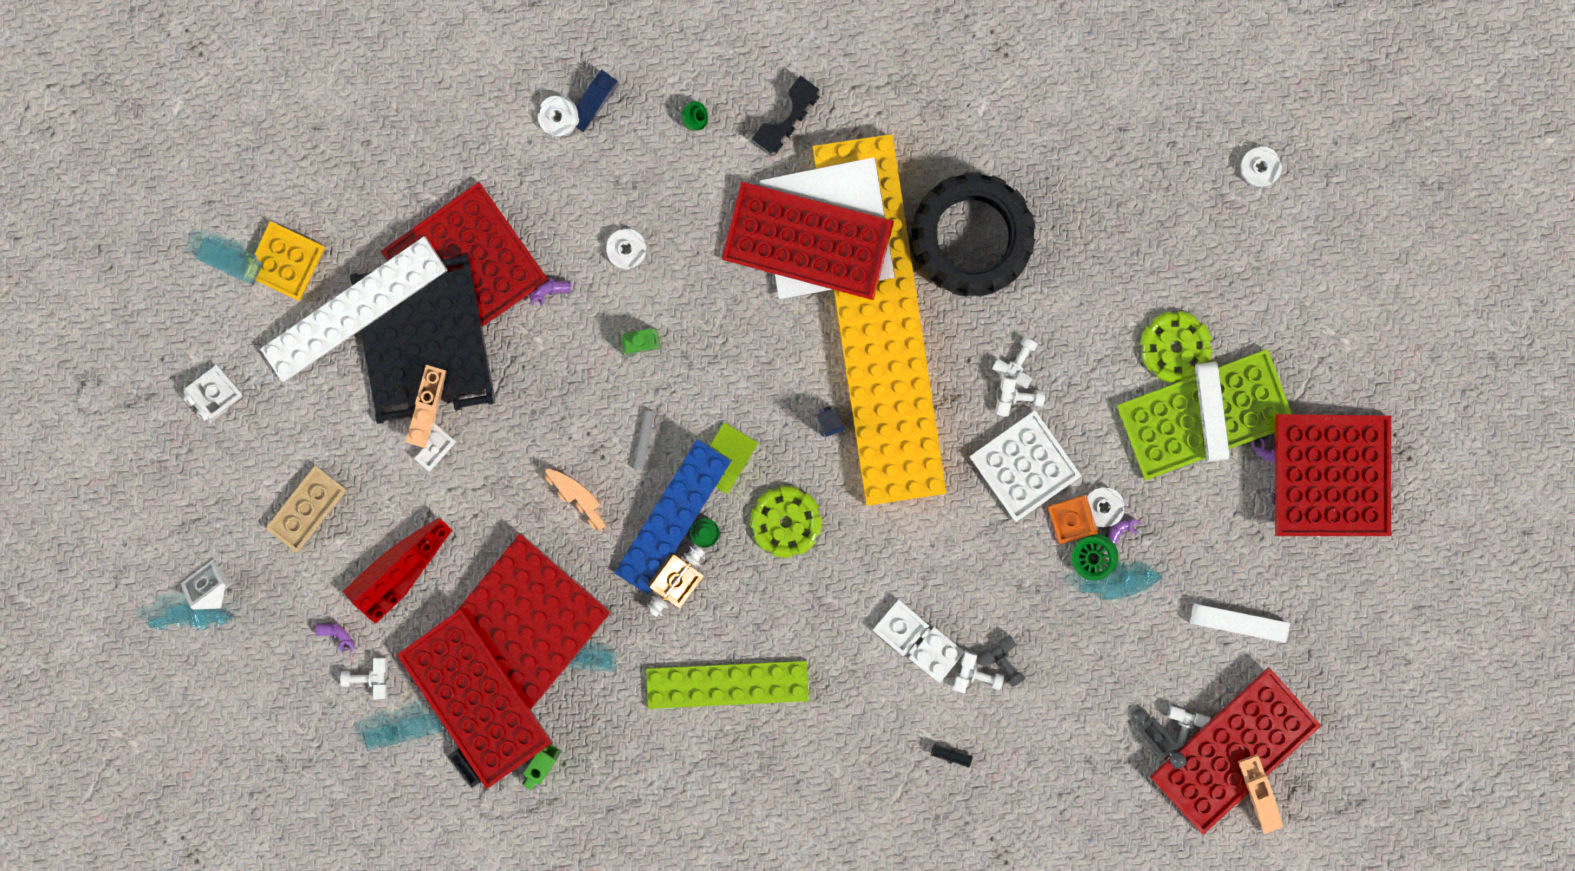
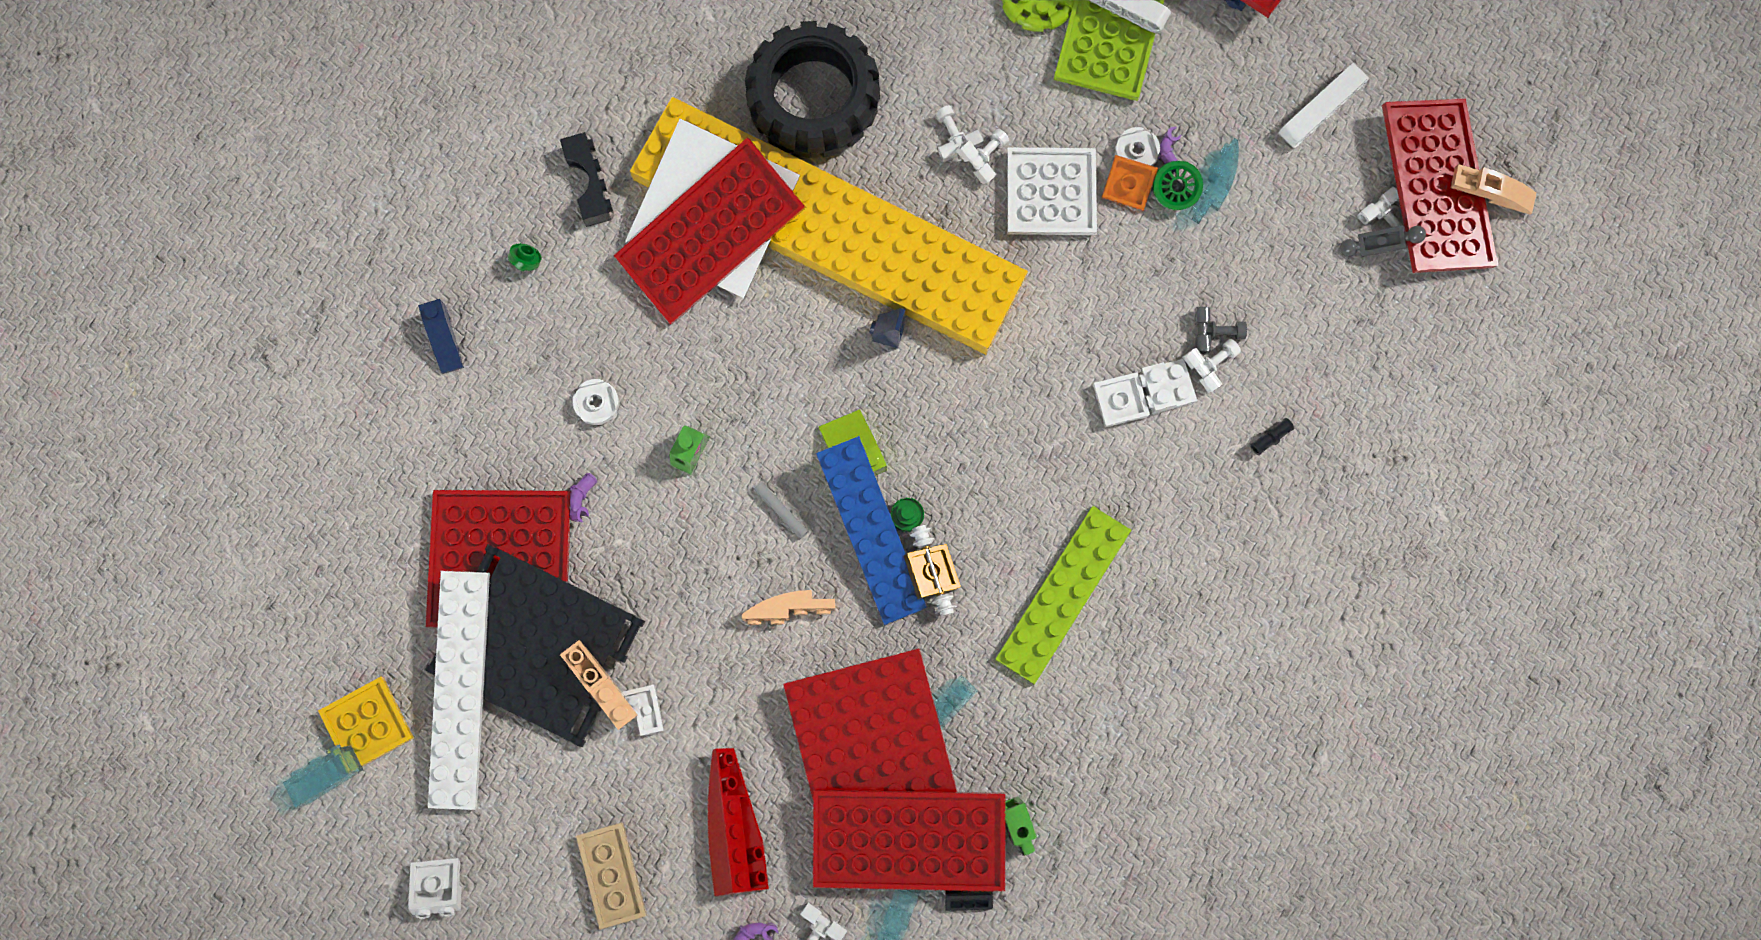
camera: 55 degrees left, 10 degrees down
white plate [538,96,579,136] -> none
lime plate [750,486,822,558] -> none

